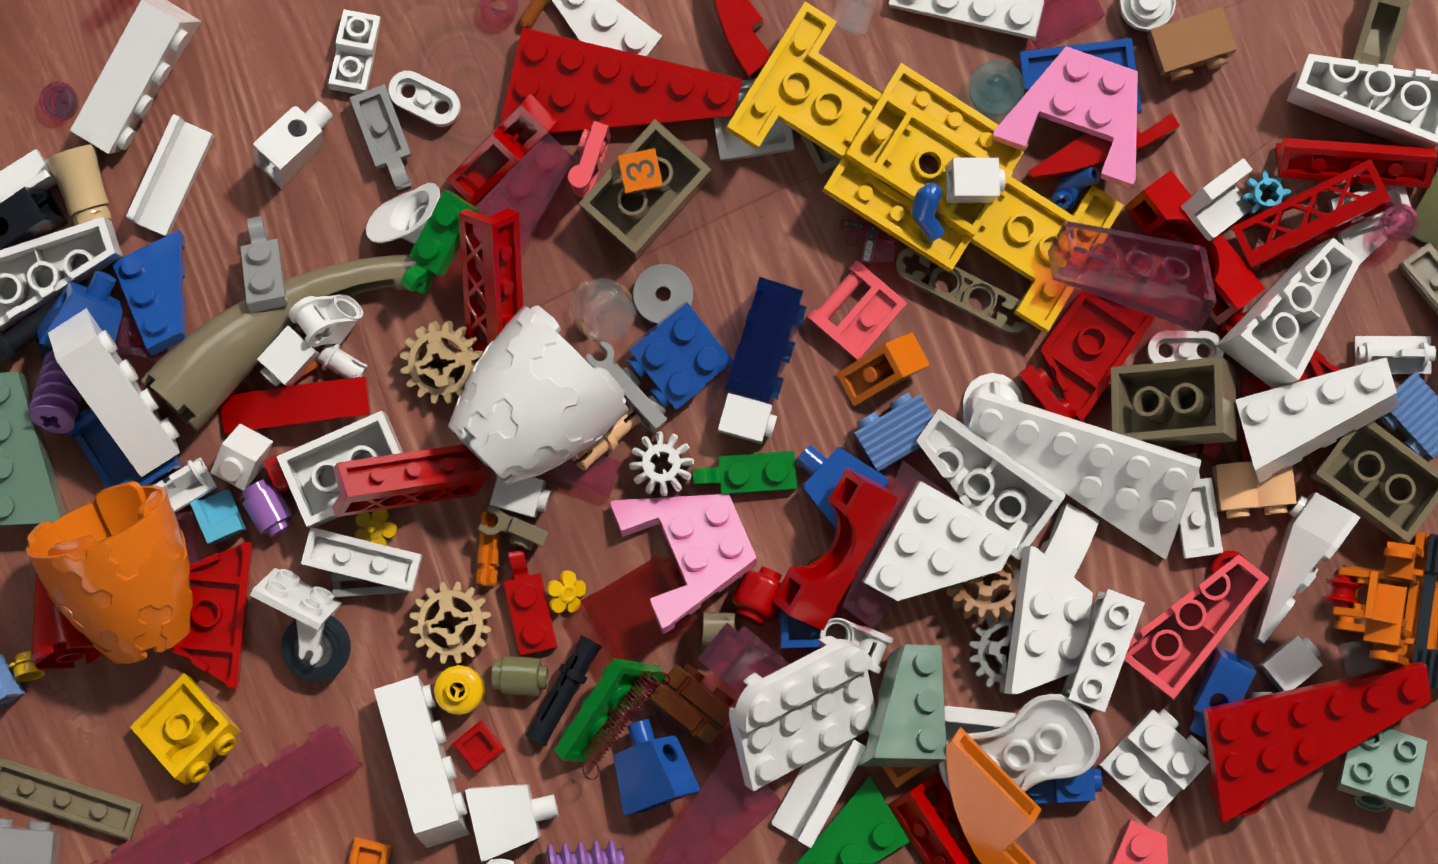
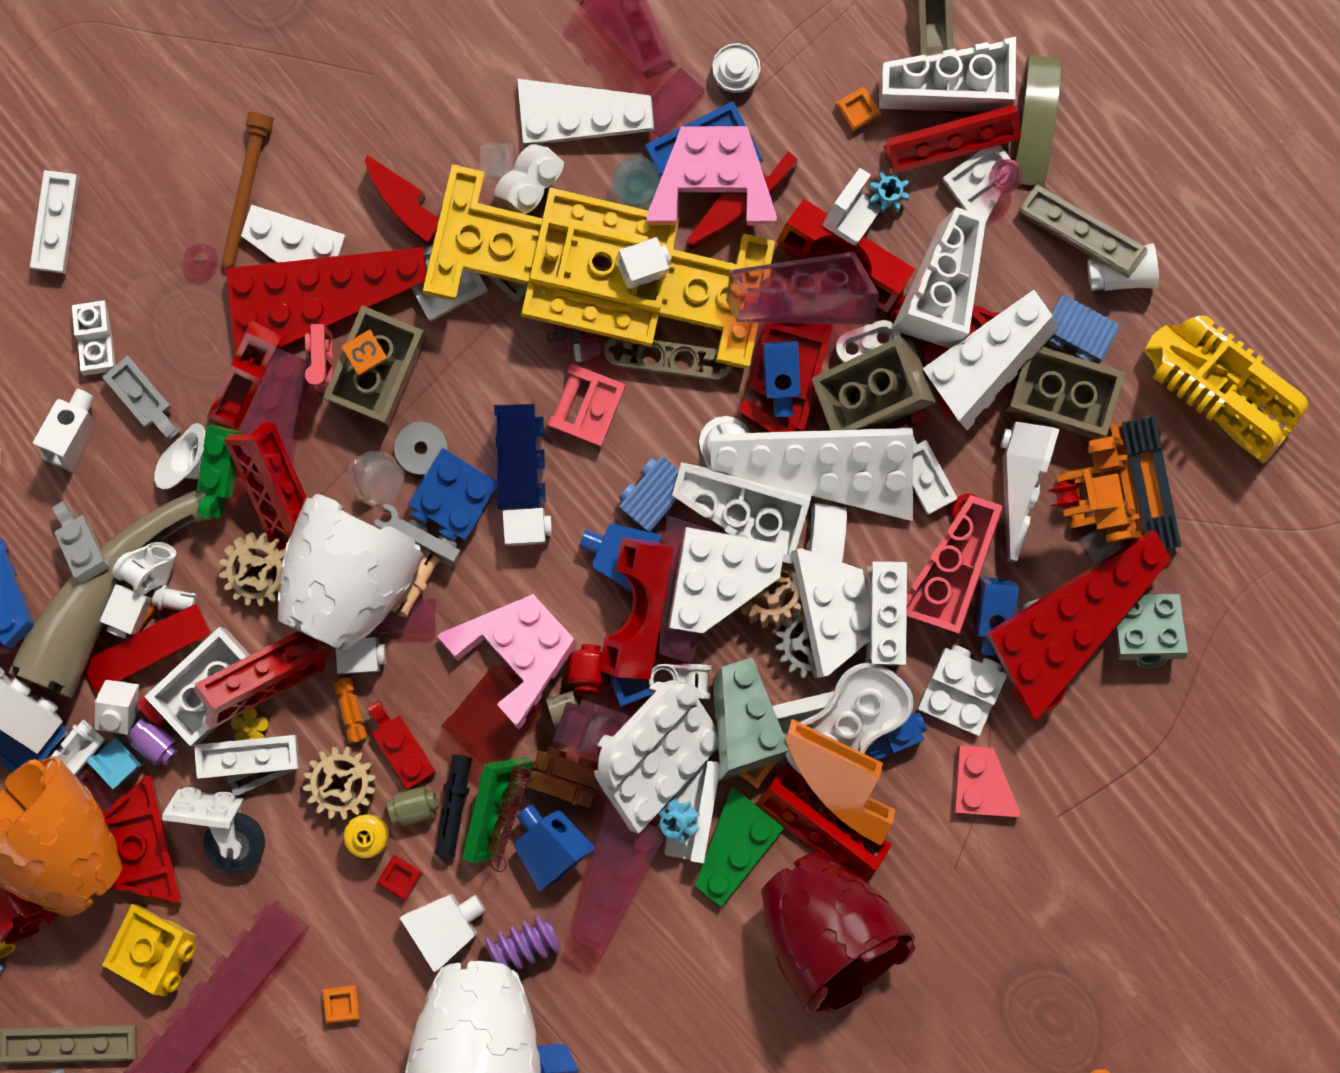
camera: 25 degrees left, 0 degrees up
white wedge [374,676,470,848] -> none
white plate [389,71,461,127] -> none
dark tan plate [477,506,548,551] -> none
yellow plant [546,570,586,613] -> none
white gear [629,431,694,496] -> none
green plate [692,451,797,494] -> none
orange slope [836,332,930,407] -> none
blue arm [911,183,945,242] -> none
blue arm [1051,166,1100,211] -> none
medium nougat brick [1146,6,1237,81] -> none
light nougat brick [1212,462,1297,519] -> none
red fence [1232,159,1394,273] -> none
white brick [1257,636,1323,692] -> none
white hinge [1354,336,1436,374] -> none
none -> white brick [494,144,564,214]
none -> medium azure gear [657,798,700,843]
none -> blue torso [761,341,800,417]
none -> orange tile [836,86,881,133]

